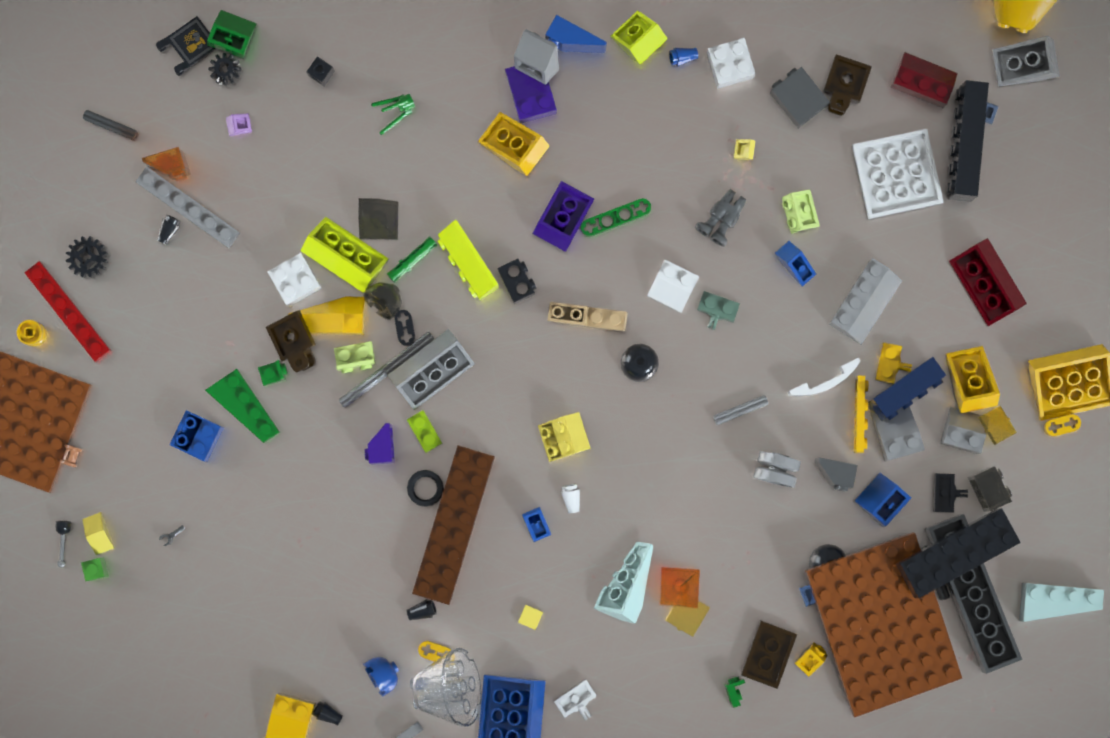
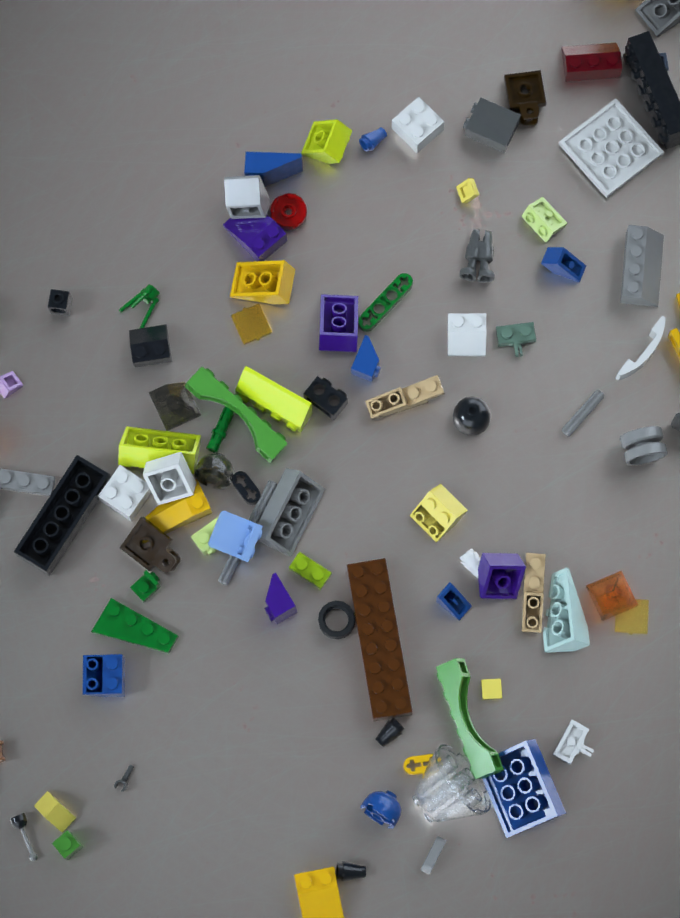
camera: 20 degrees left, 10 degrees down
none -> black brick [14,455,111,576]
none -> black slope [129,324,172,367]
none -> white brick [143,452,196,505]
none -> bright green arch [185,367,287,463]
none -> light blue bracket [208,511,263,562]
none -> clear yellow piece [231,303,272,345]
none -> red plate [270,193,307,230]
none -> blue slope [351,335,381,382]
none -> bright green arch [436,658,504,779]
none -> dark purple slope [478,553,526,599]
none -> tan slope [522,553,546,633]

